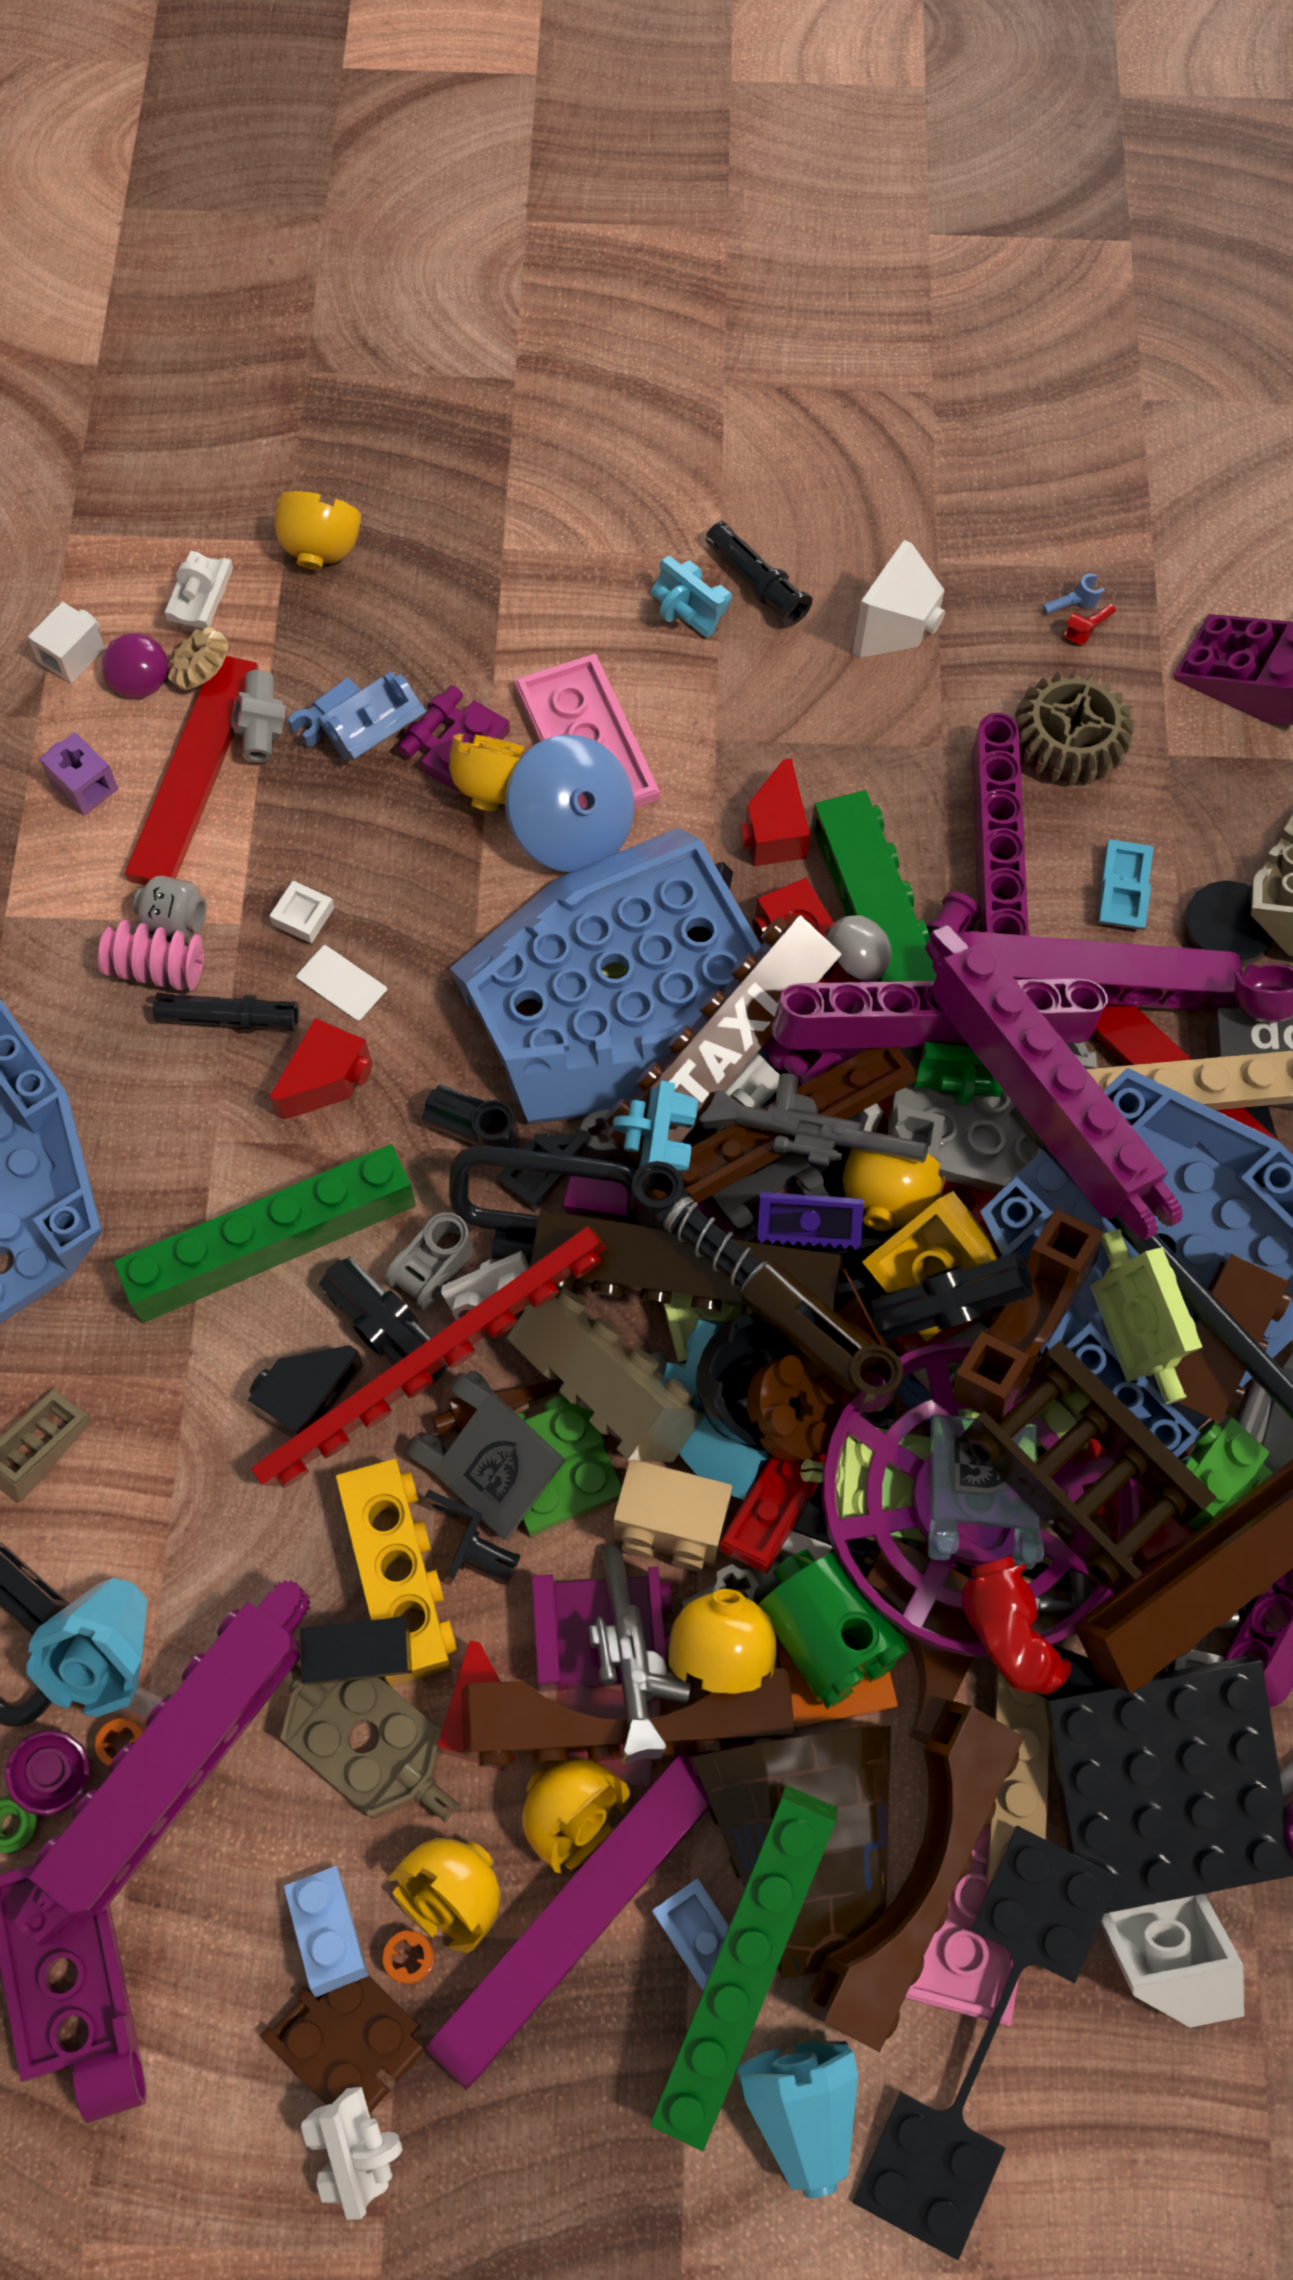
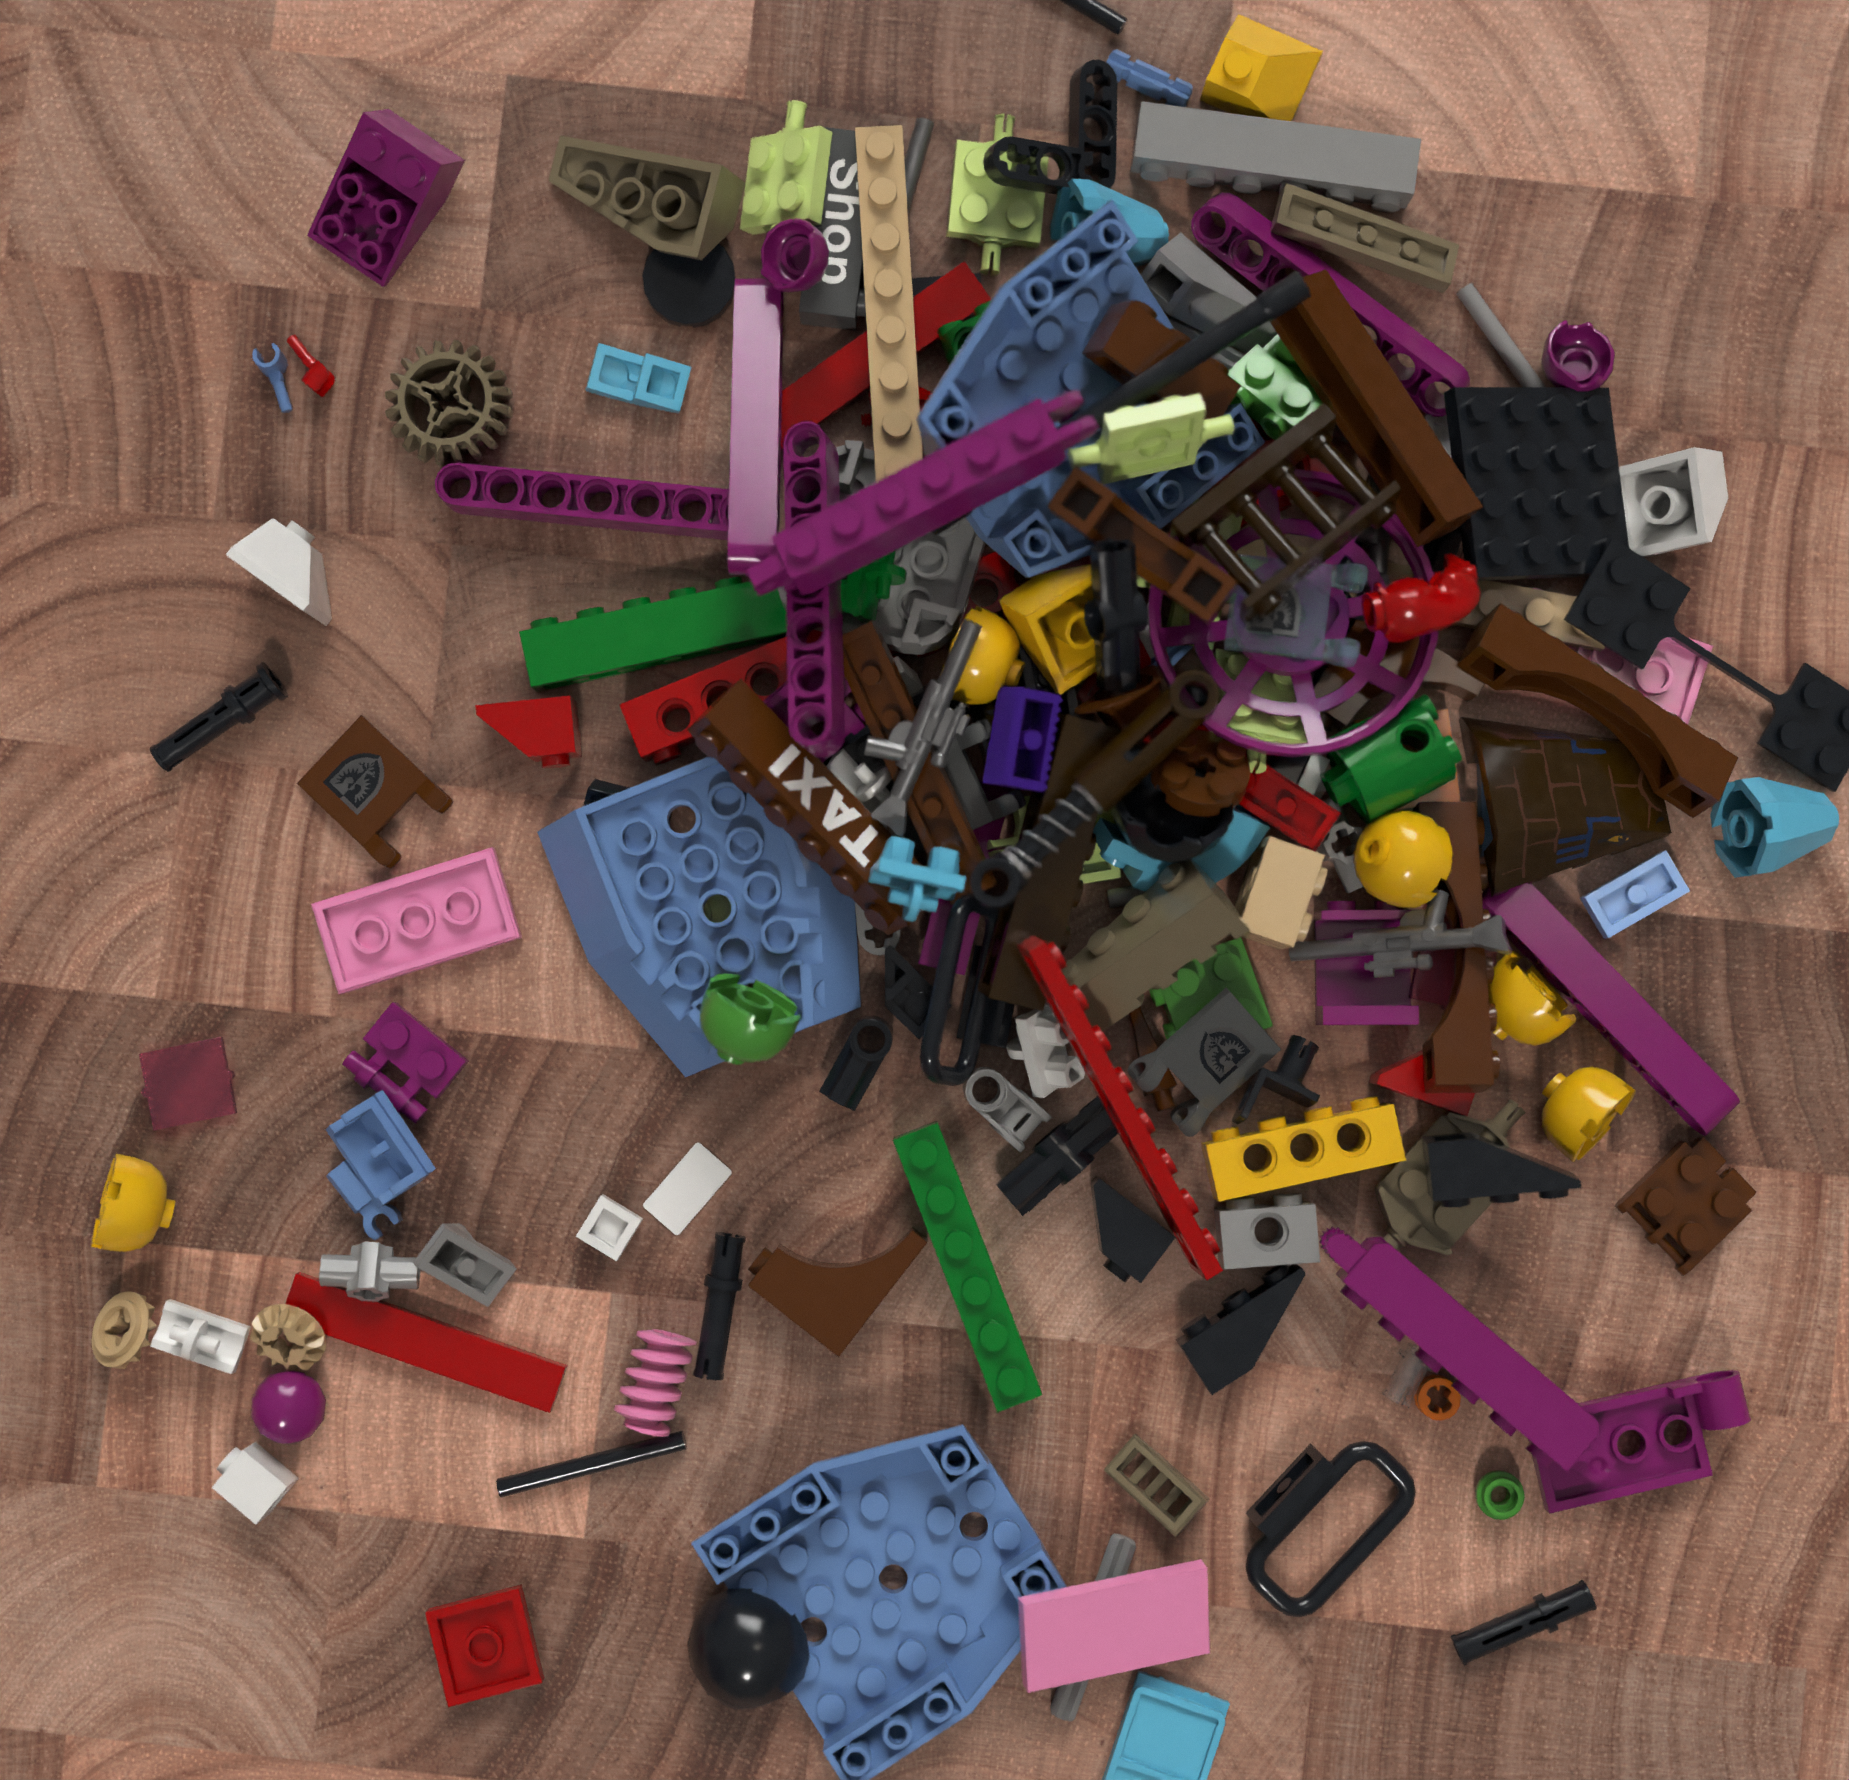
camera: 85 degrees left, 20 degrees up
magenta hair [4,1729,90,1817] -> none
medium azure cone [26,1578,148,1717] -> none
medium lavender brick [39,732,118,816] -> none
light grey head [133,876,207,939] -> none
red slope [269,1018,373,1120] -> none
light blue plate [284,1866,369,1997] -> none
black tile [300,1616,412,1685] -> none
white hips [301,2087,402,2220] -> none
orange bush [382,1930,435,1984] -> none
yellow cylinder [449,734,524,811] -> none
medium blue dish [505,735,634,873] -> none
medium azure hips [650,555,732,638] -> none
green brick [650,1785,838,2151] -> none
light grey hair [824,915,892,982] -> none
magenta bush [926,891,982,940] -> none
none -> tan gear [92,1291,157,1369]
none -> clear pink piece [139,1037,237,1130]
none -> reddish brown flag [297,715,453,869]
none -> light grey slope [413,1223,517,1307]
none -> black bar [496,1431,687,1498]
none -> bright green cylinder [700,974,800,1065]
none -> reddish brown arch [748,1227,928,1357]
none -> black slope [1176,1264,1306,1395]
none -> light grey brick [1214,1193,1320,1269]
none -> black slope [1422,1132,1581,1207]

